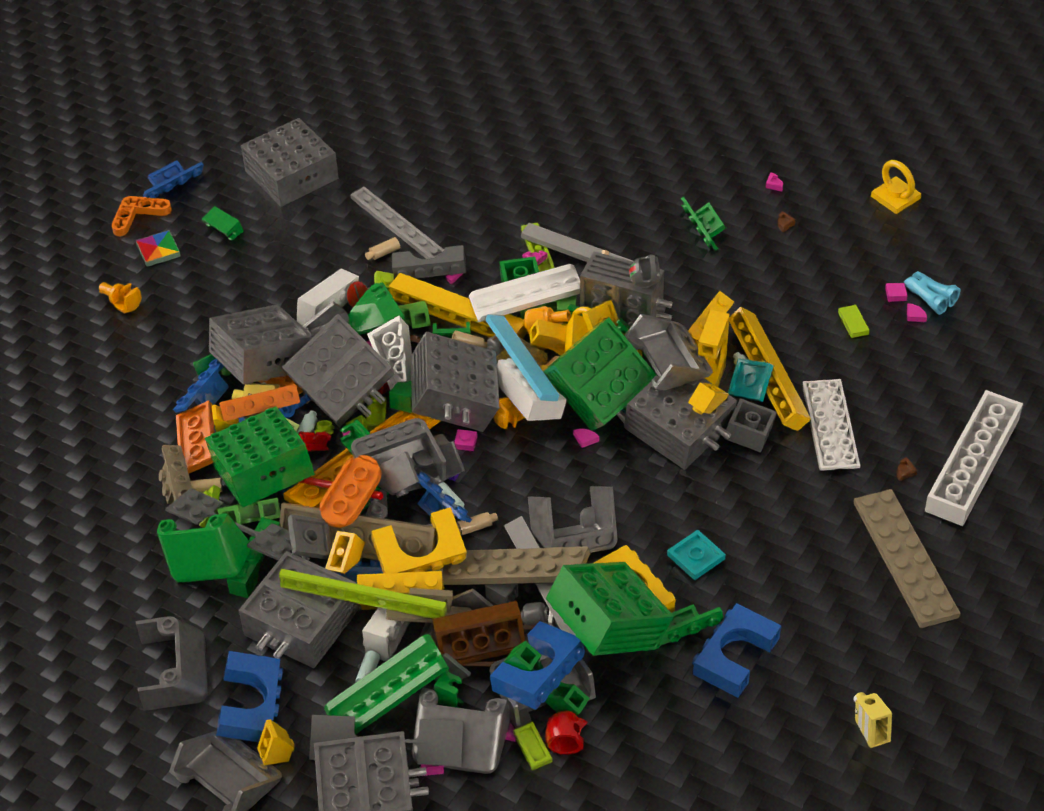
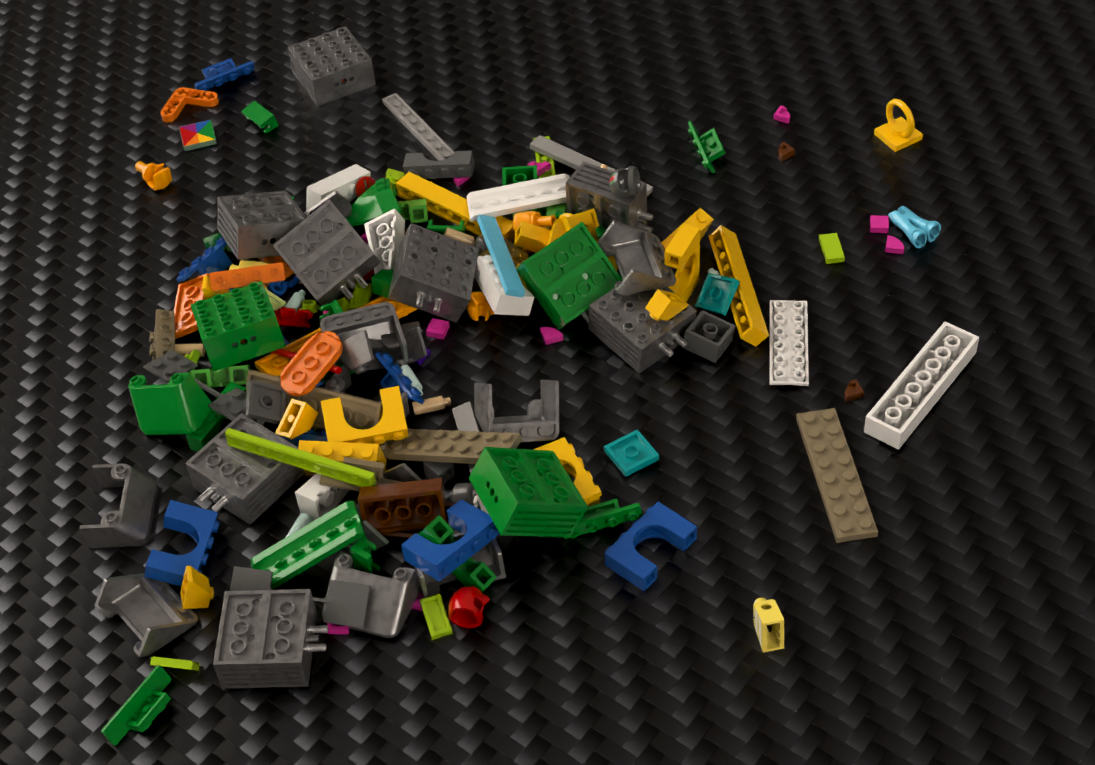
camera: 10 degrees right, 0 degrees up
tan cylinder [365,237,400,260] -> none

